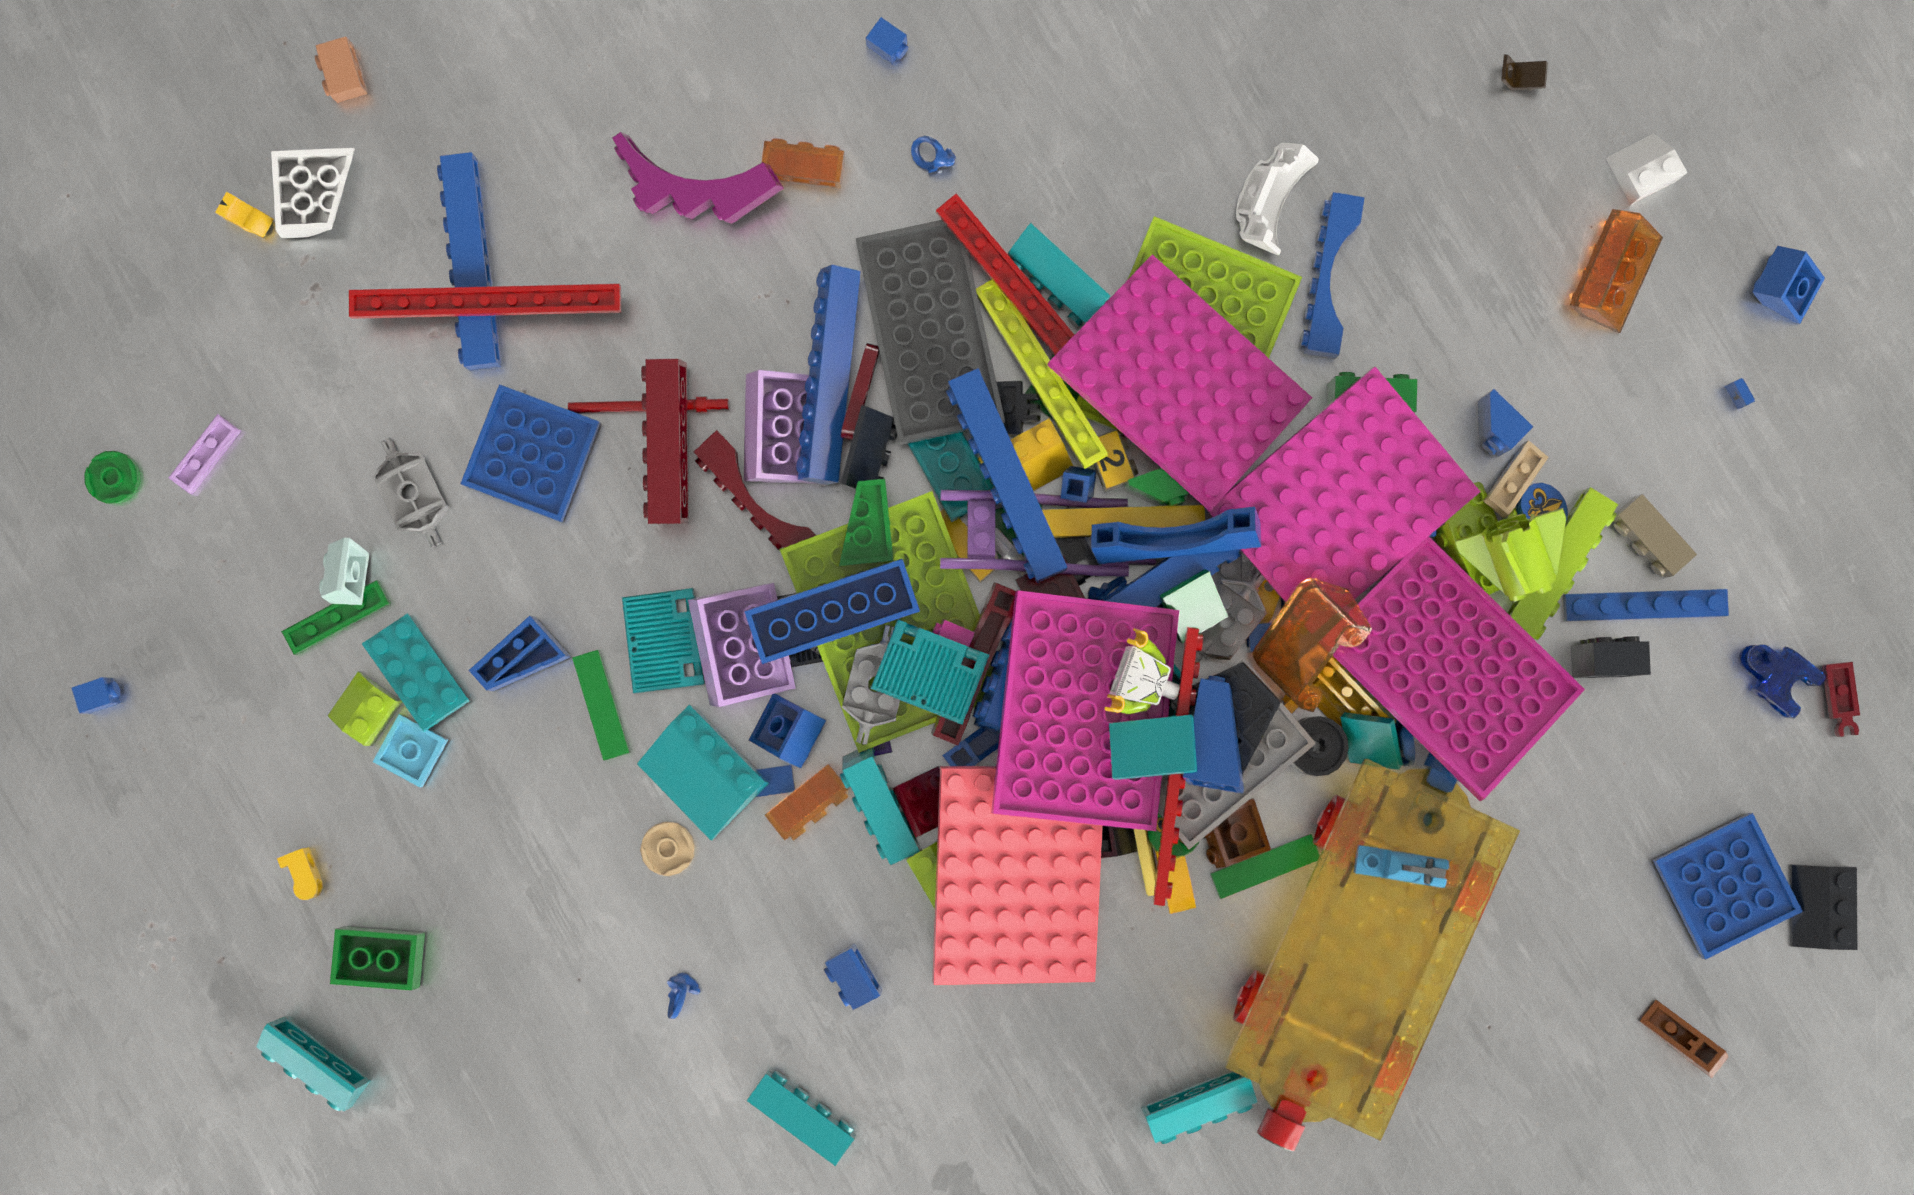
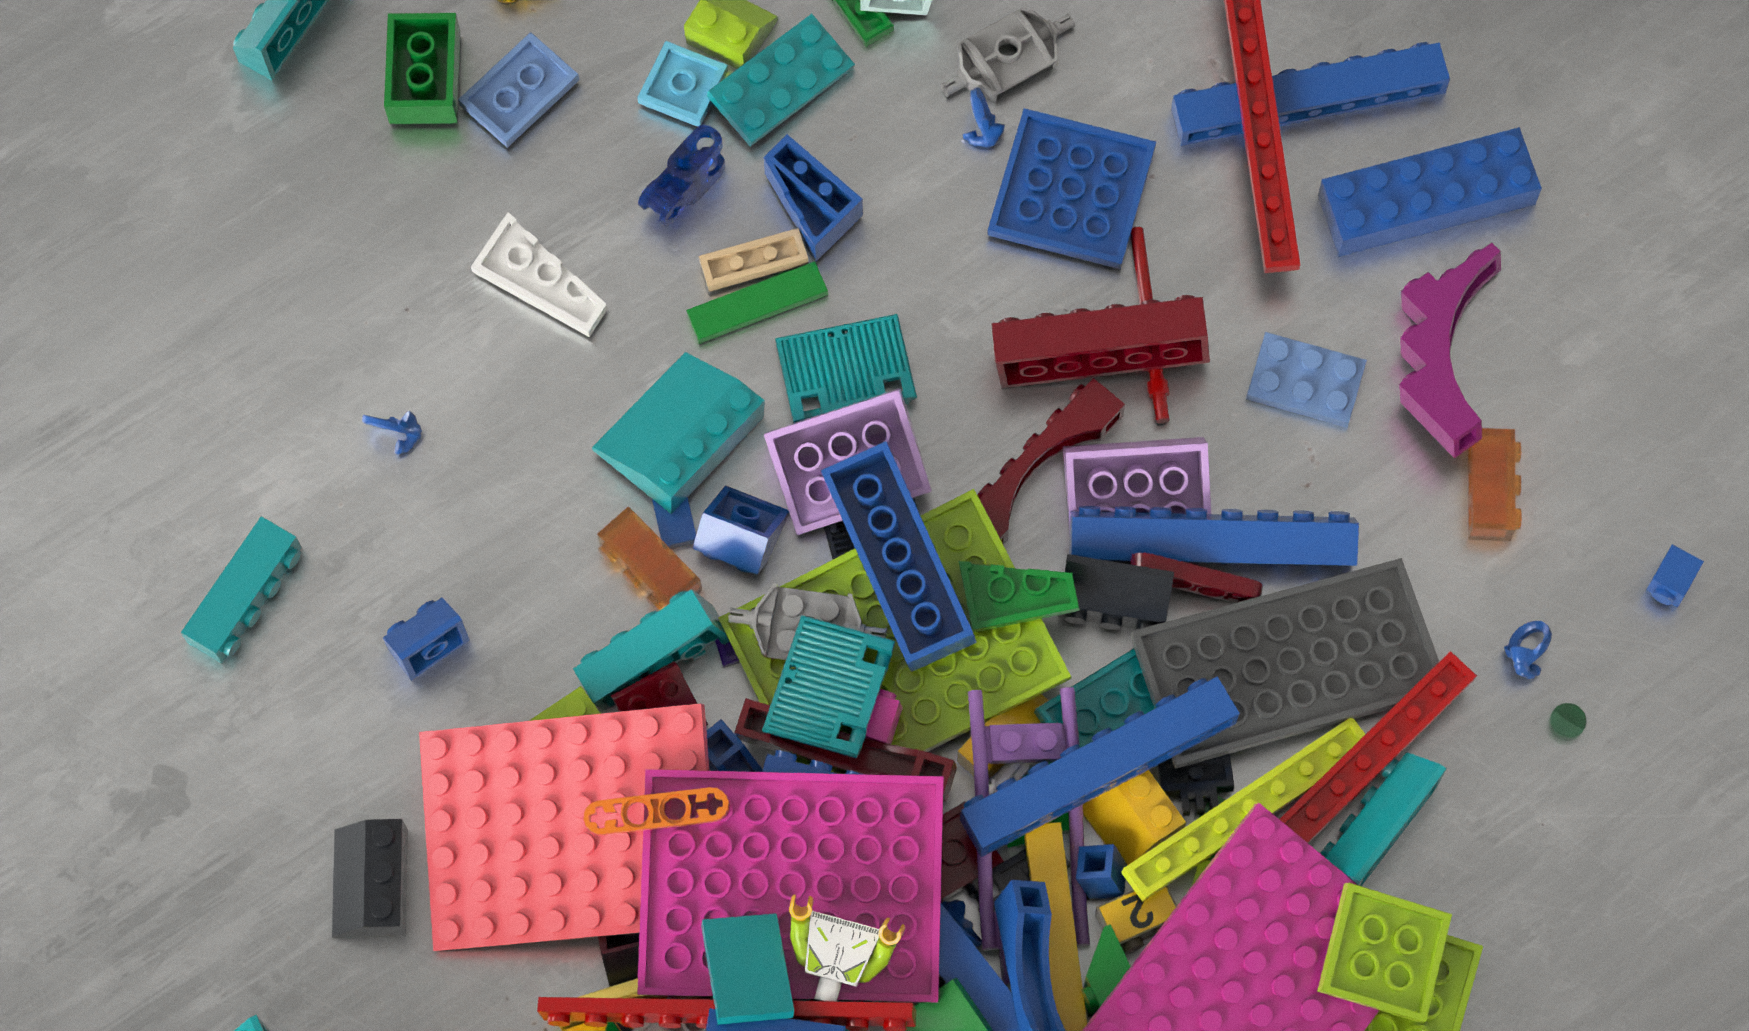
camera: 85 degrees right, 15 degrees down
tan tile [640,821,695,876] -> none
none -> black slope [332,819,408,938]
none -> medium blue plate [458,32,580,148]
none -> white wing [471,212,608,337]
none -> orange beam [583,787,730,835]
none -> clear blue piece [638,125,725,226]
none -> tan plate [699,228,809,292]
none -> blue piece [962,87,1005,148]
none -> medium blue plate [1246,332,1367,428]
none -> lime plate [1317,883,1452,1023]
none -> blue brick [1318,127,1542,257]
none -> clear green tile [1549,703,1587,741]

